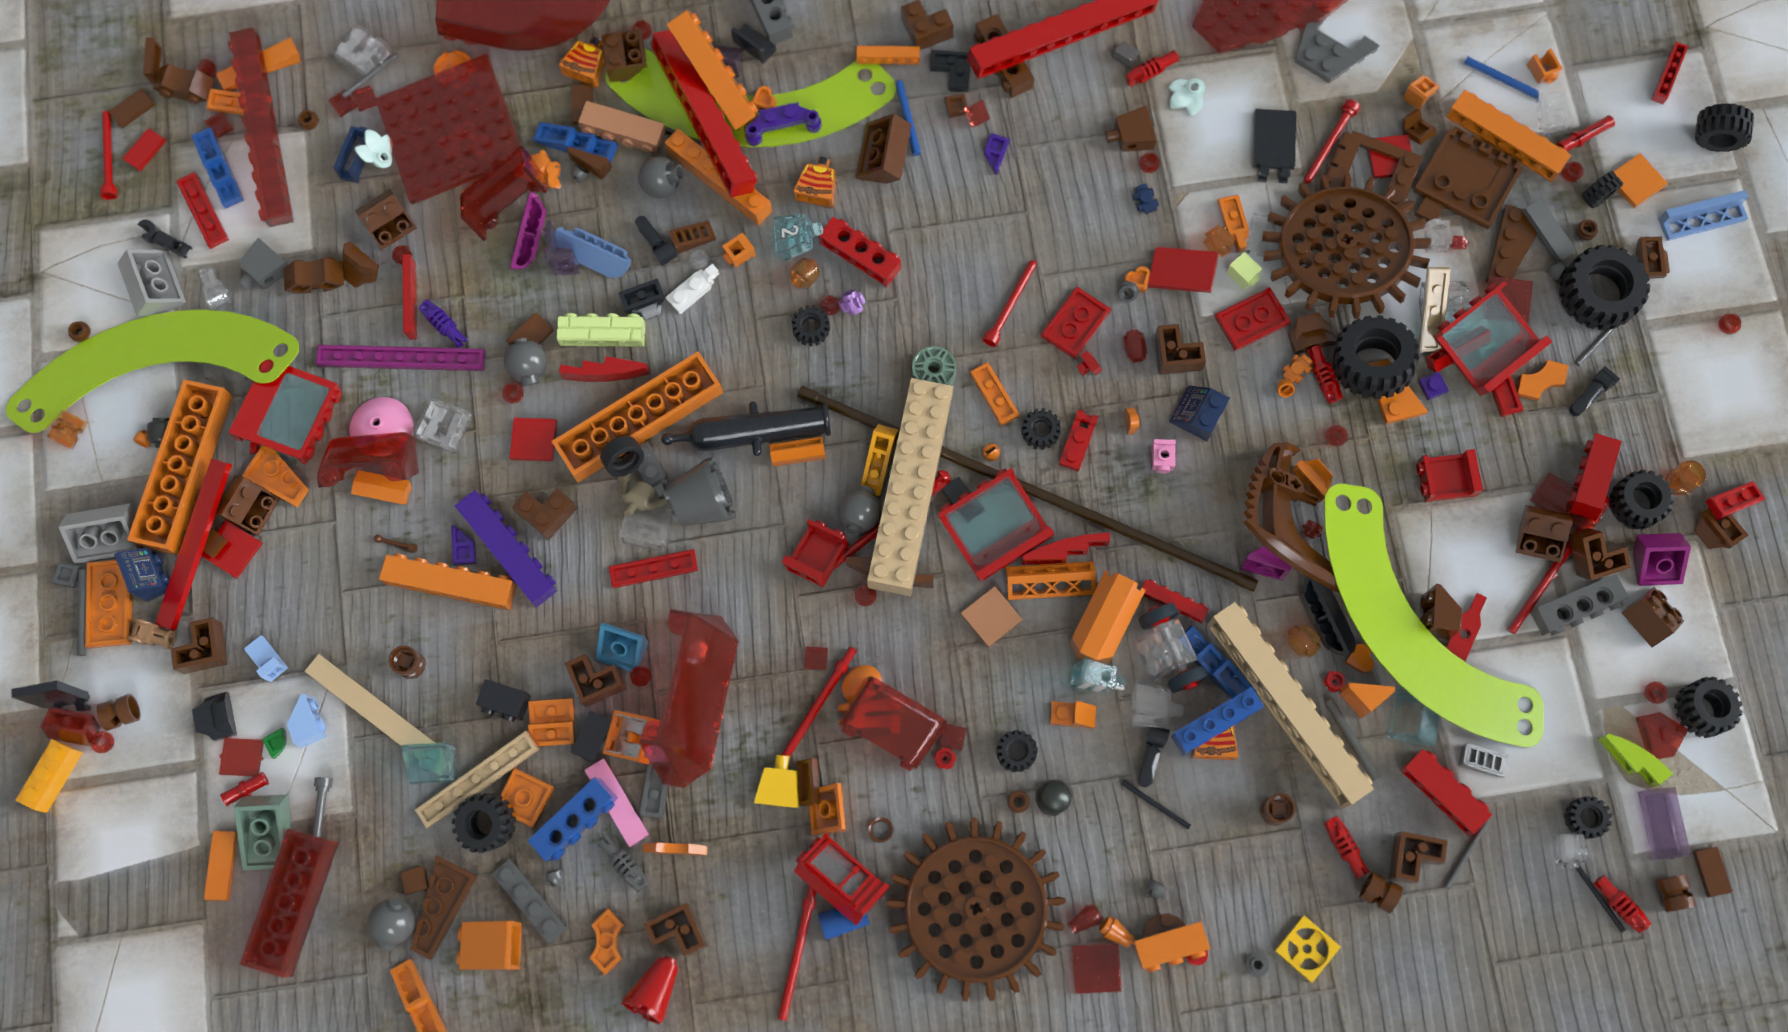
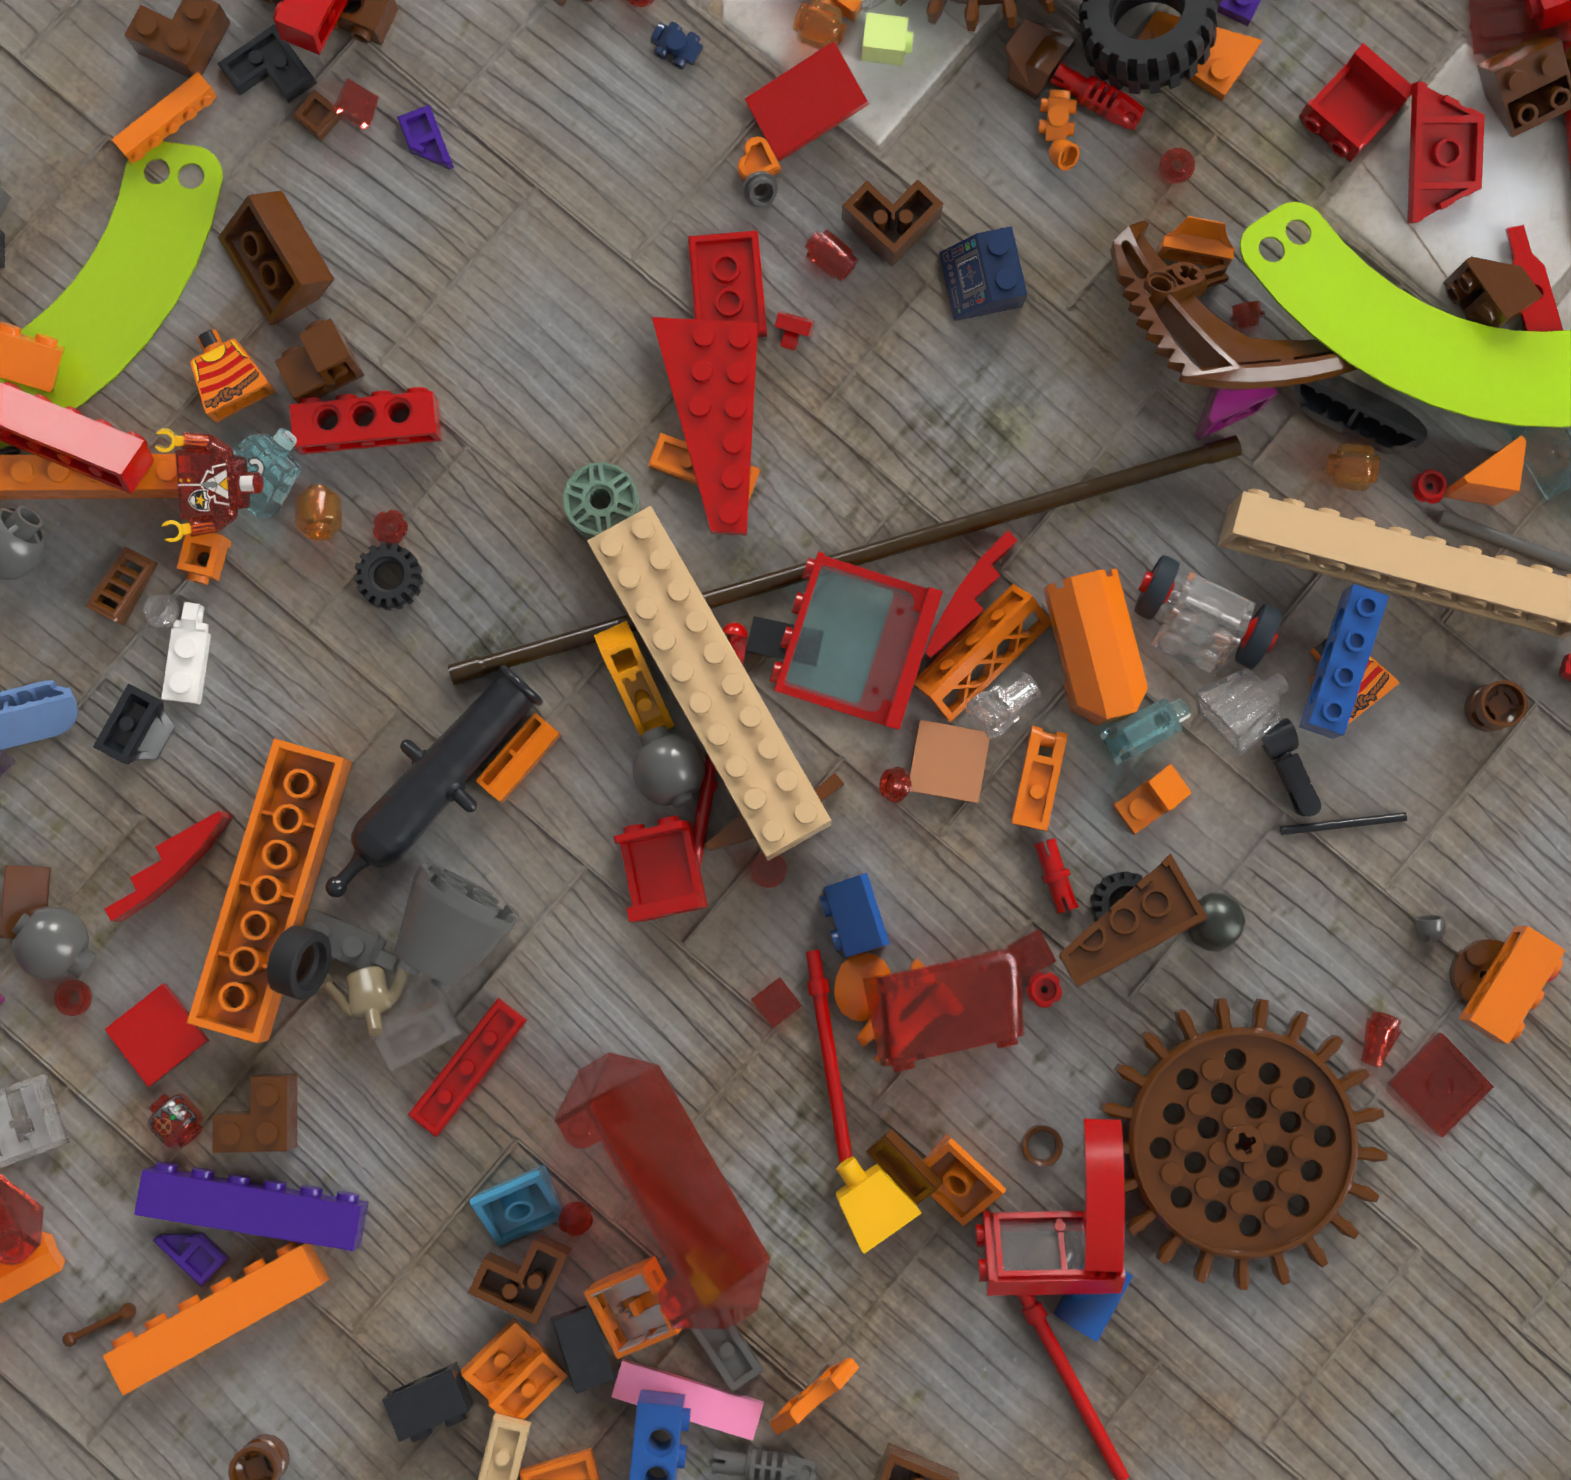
camera: 45 degrees left, 10 degrees up
yellowish green brick [557,313,645,347] -> none
black piece [635,216,678,266] -> none
dark purple plate [745,102,822,146] -> none
orange tile [752,86,776,110] -> none
medium lavender gear [838,289,866,315] -> none
blue bar [895,80,921,156] -> none
red piece [982,260,1037,347] -> none
orange hinge [982,443,1000,462] -> none
reddish brown plate [1007,790,1030,813] -> none
black tyre [1021,408,1061,450] -> none
red plate [1059,409,1099,472] -> none
orange cone [1099,916,1135,948] -> none
orange tile [1125,408,1139,435] -> none
red piece [1142,579,1209,624] -> none
bright pink brick [1151,439,1176,473] -> none
blue slope [1175,626,1257,699] -> none
red tile [1214,287,1291,351] -> none
orange tile [1345,644,1374,673] -> none
none -> clear red head [147,1093,204,1149]
none -> clear red torso [155,428,264,542]
none -> reddish brown brick [275,318,364,404]
none -> red wing [652,317,758,536]
none -> blue slope [819,873,890,957]
none -> clear red plate [879,767,912,803]
none -> clear connector [966,672,1042,739]
none -> orange plate [1010,726,1067,832]
none -> red pin [1033,838,1079,914]
none -> reddish brown wing [1059,854,1208,988]
none -> red slope [1083,1119,1125,1273]
none -> red wing [1407,82,1485,224]

